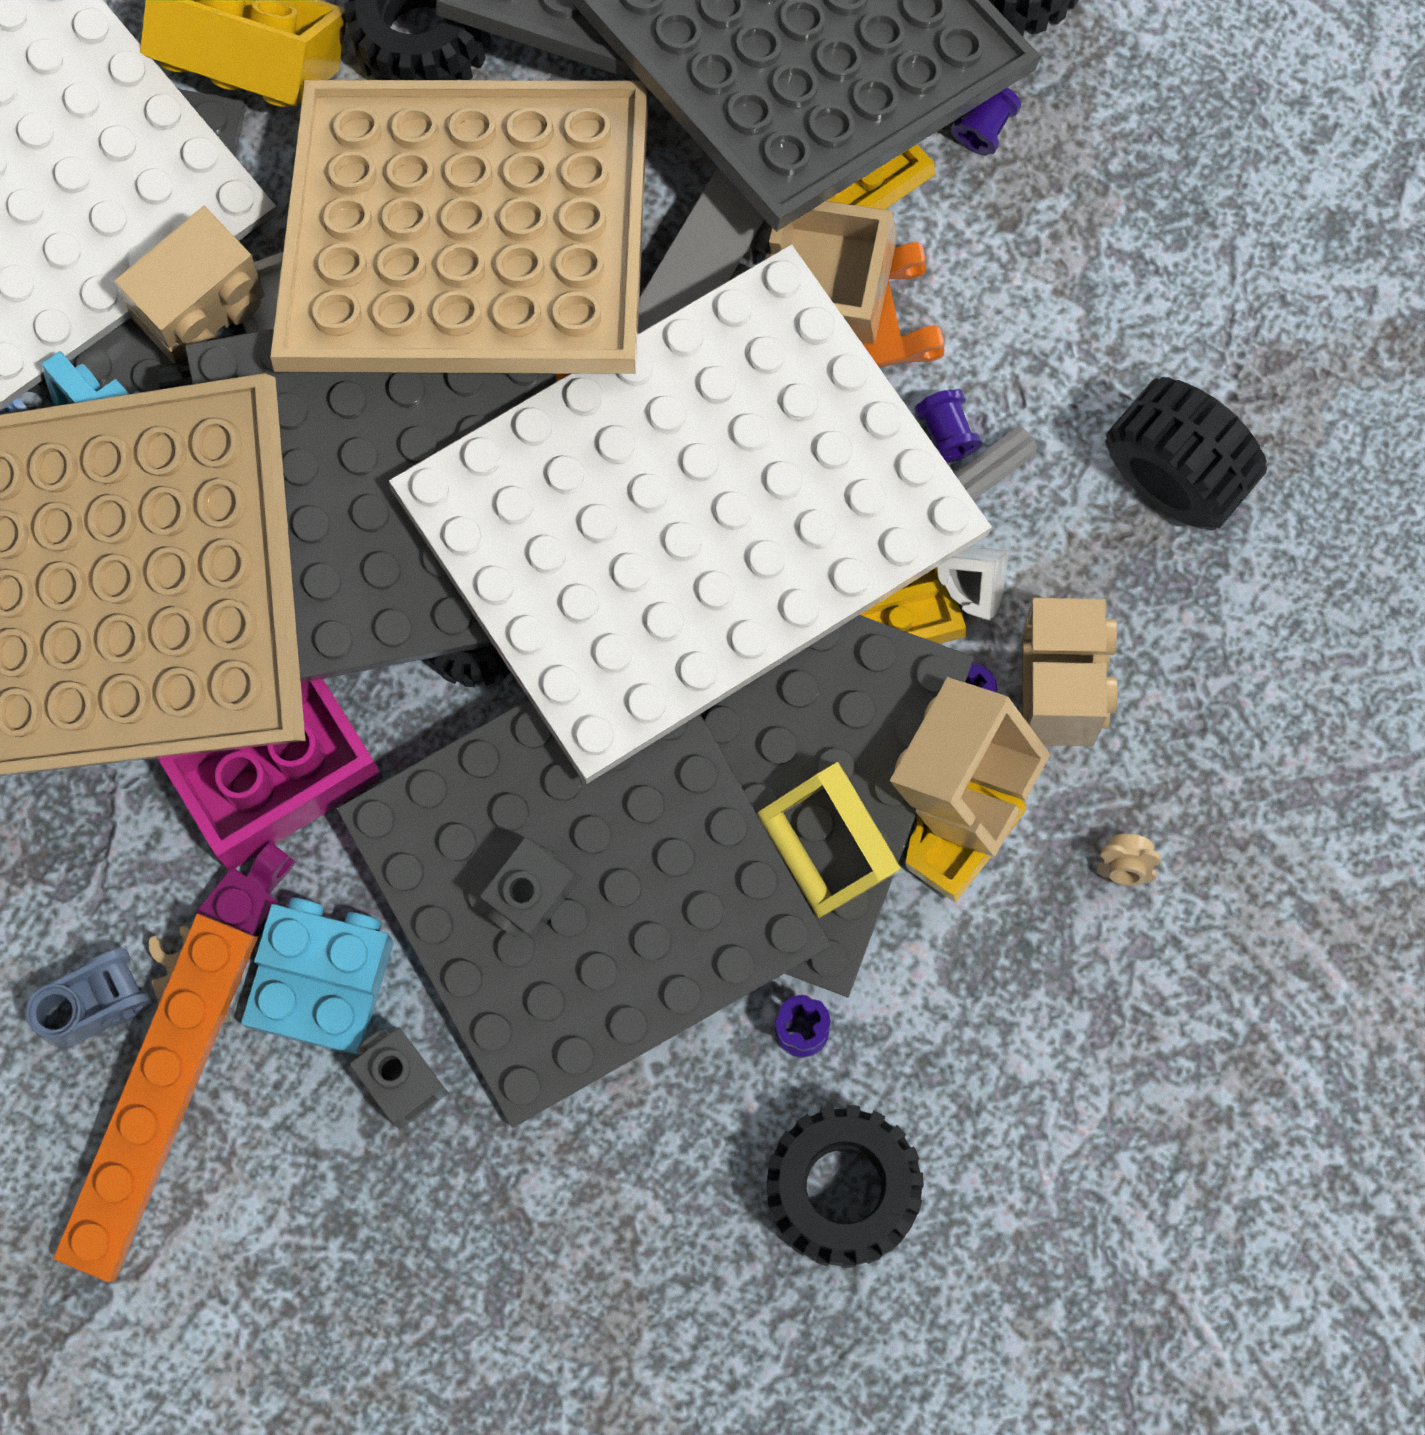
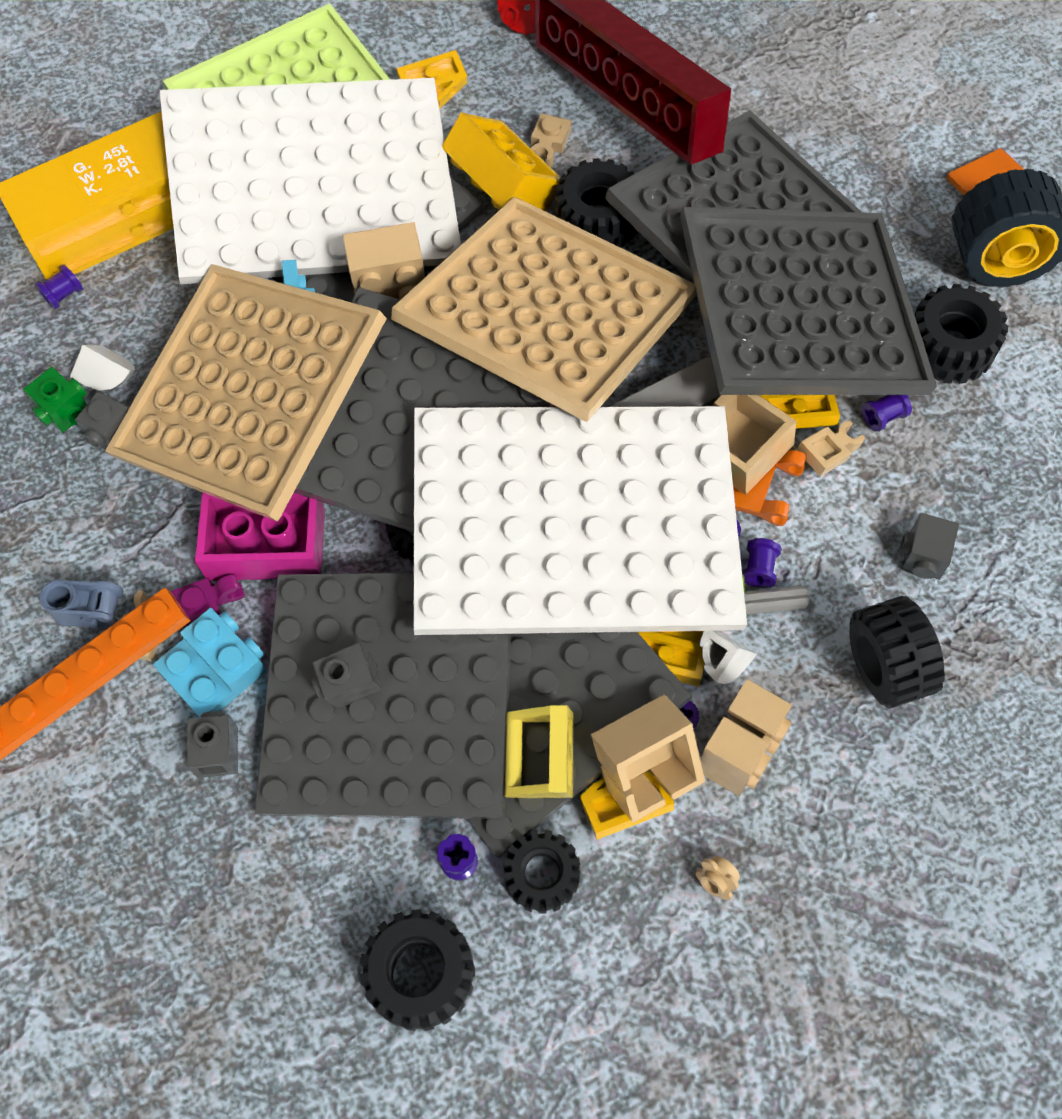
camera: 30 degrees right, 10 degrees down
none -> black tyre [503,830,580,914]
none -> tan plate [796,421,865,477]
none -> dark grey brick [899,513,959,580]

